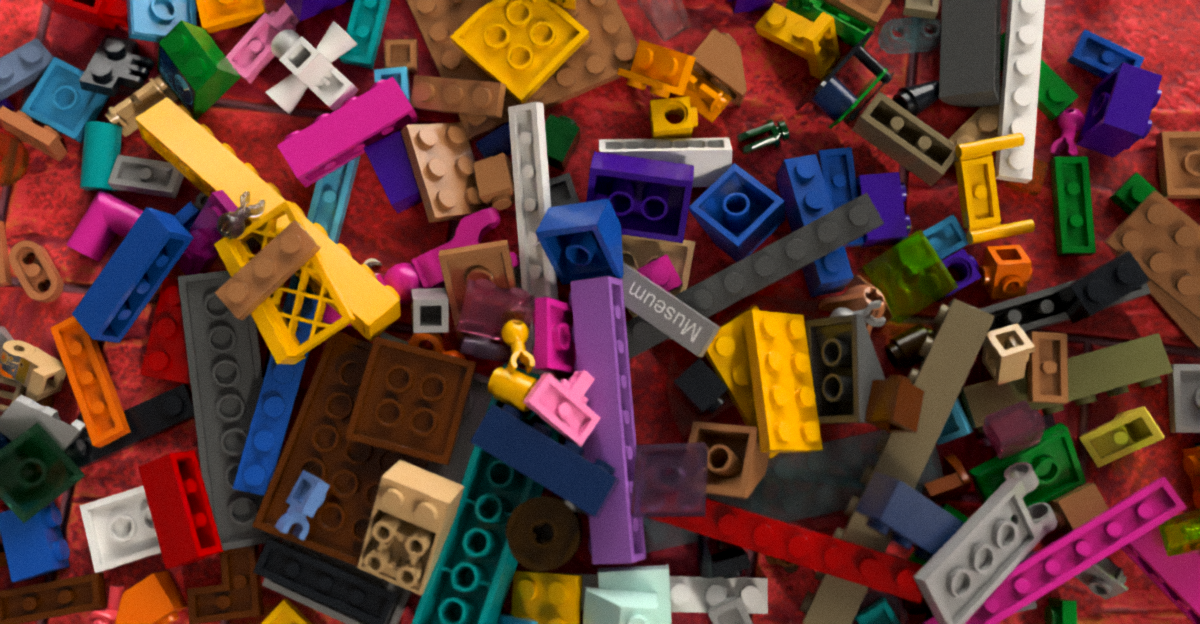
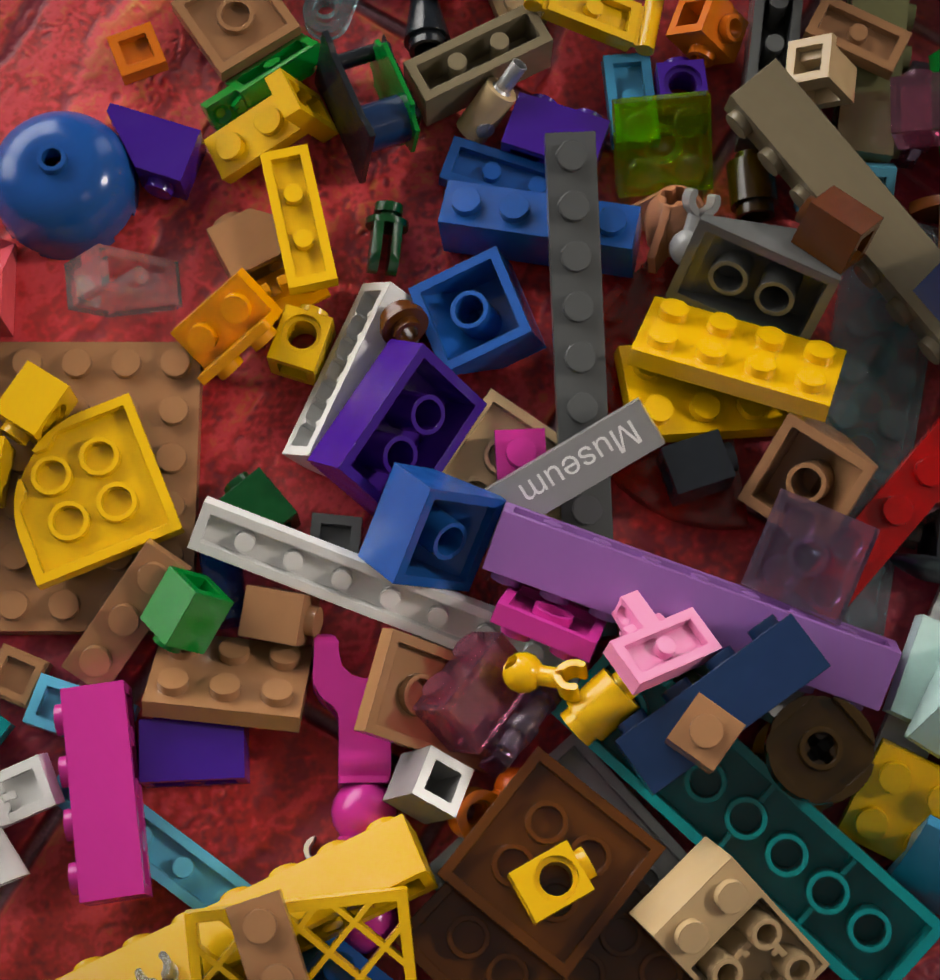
camera: 70 degrees left, 5 degrees down
none -> green brick [140,566,234,654]
none -> yellow plate [259,144,339,296]
none -> reddish brown plate [380,300,429,343]
none -> tan piece [456,58,527,144]
none -> yellow brick [507,840,597,925]
none -> medium nougat brick [664,692,746,774]

